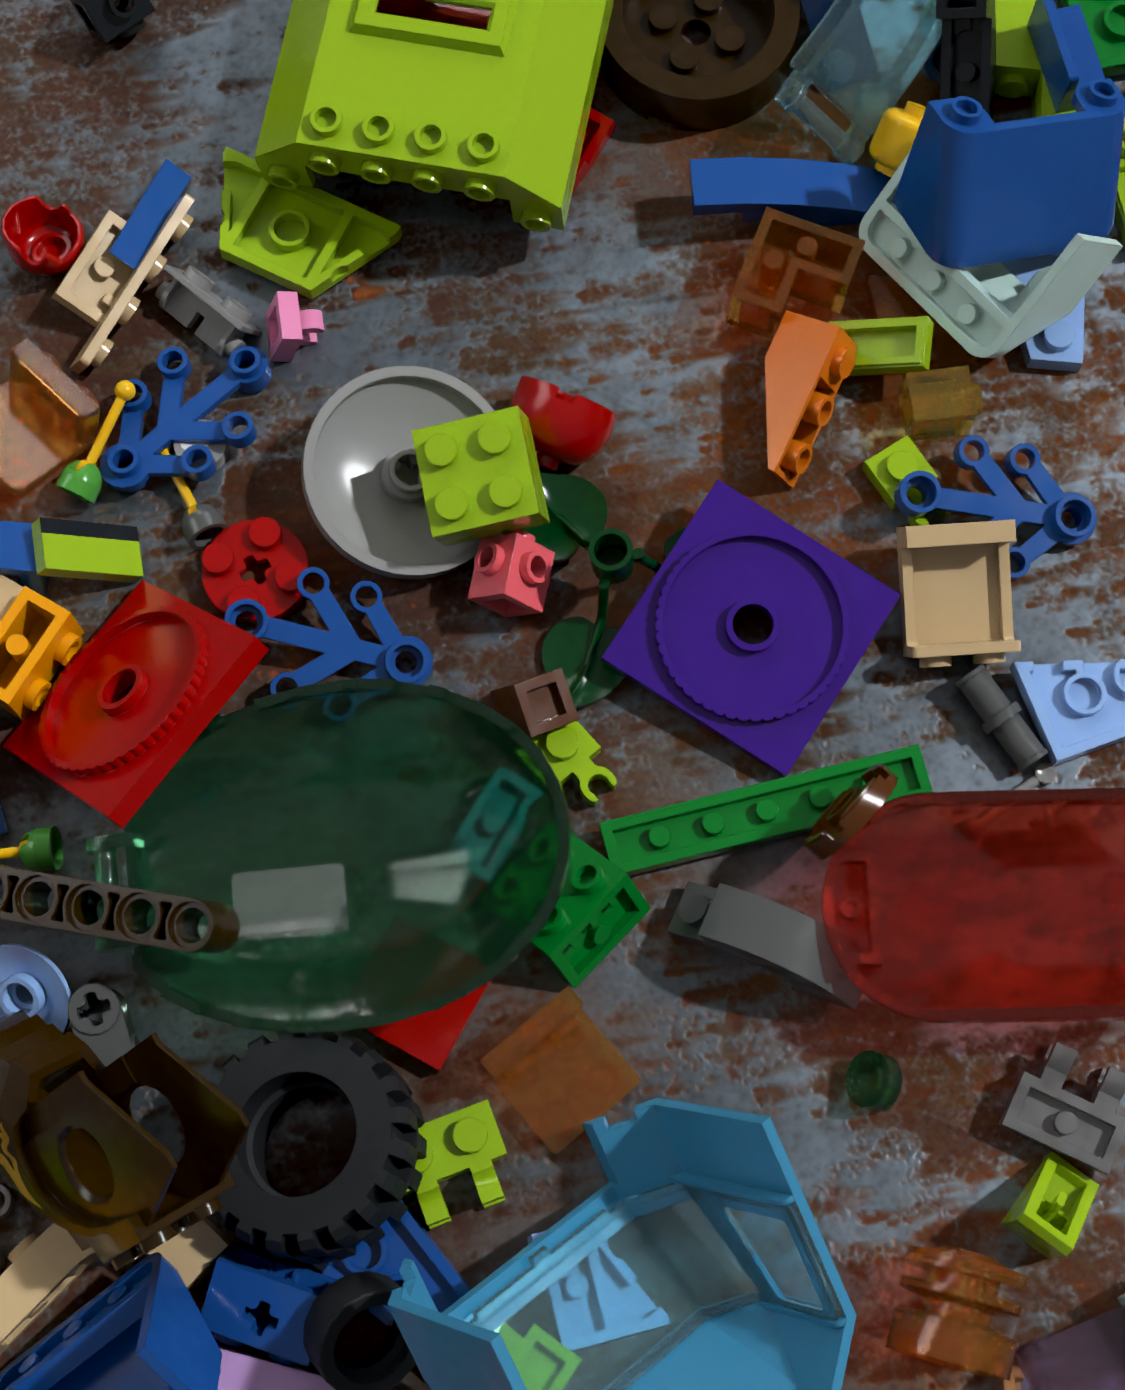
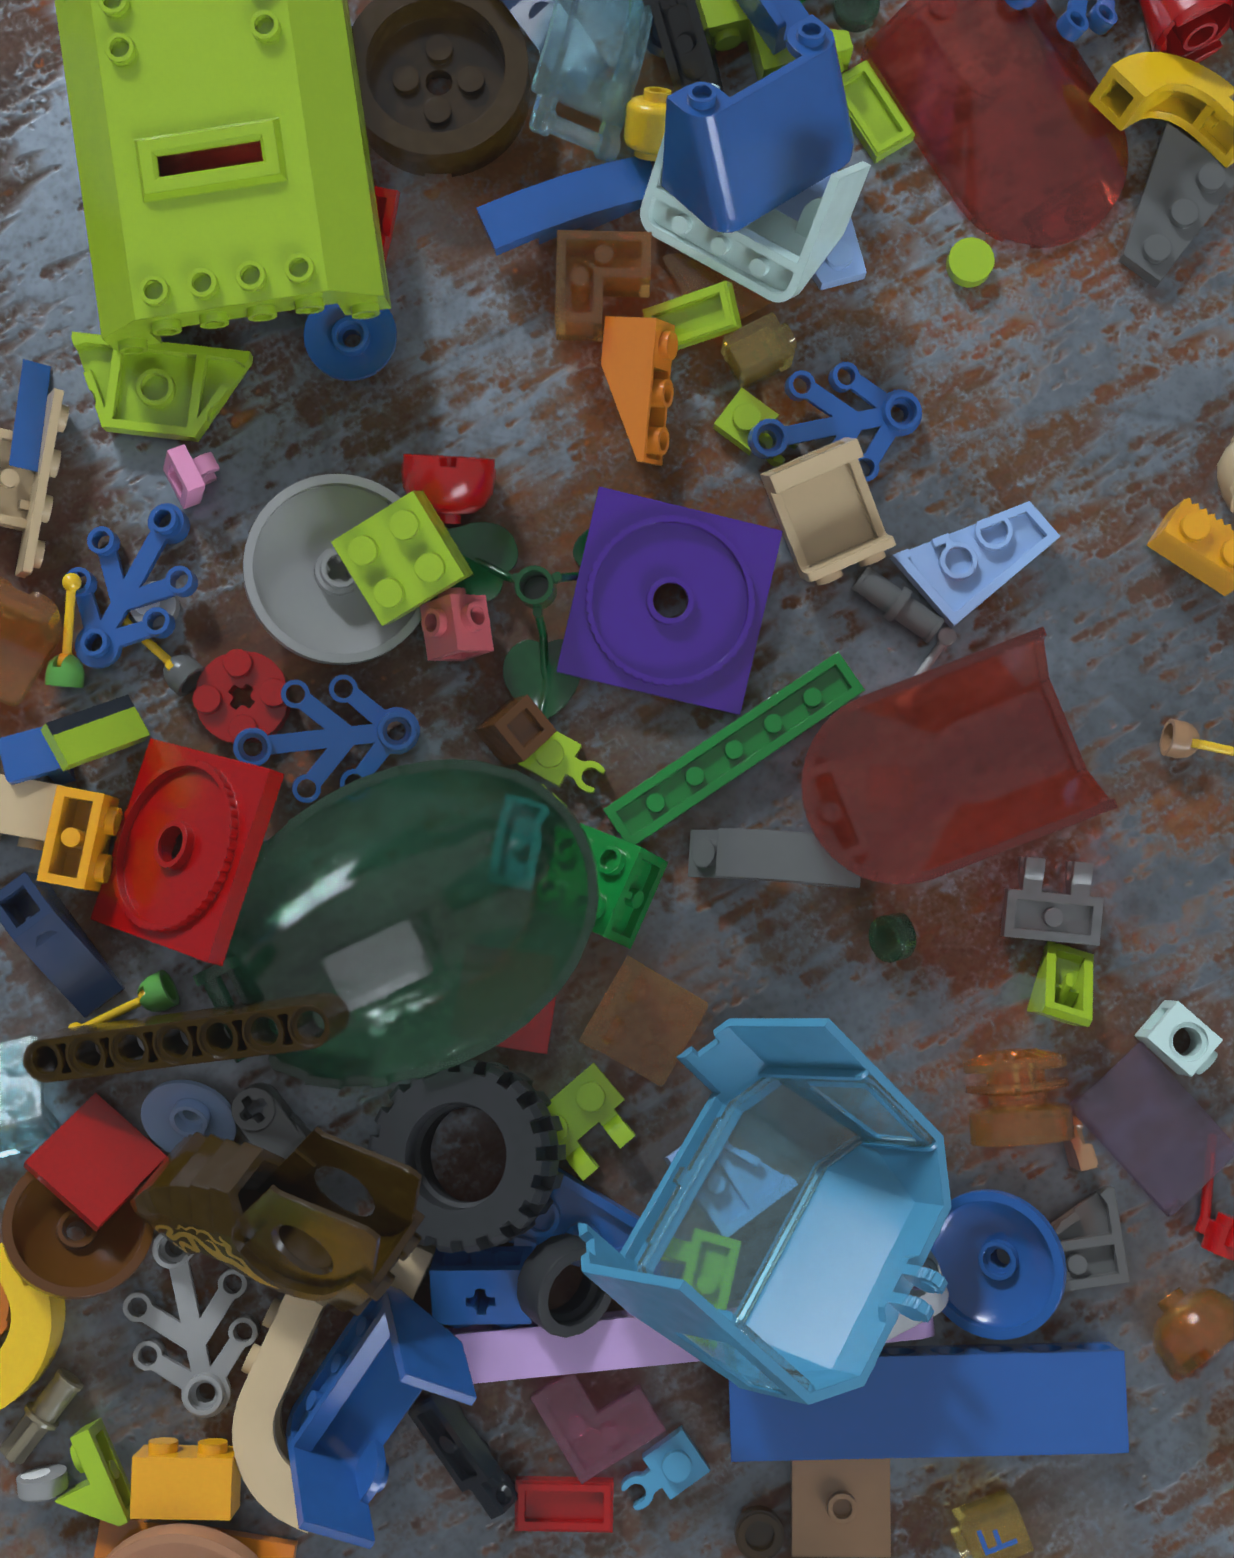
camera: 20 degrees left, 10 degrees up
light grey hinge [155,264,263,357] -> none
reddish brown tile [805,764,898,860] -> none
none -> blue dish [303,303,397,381]

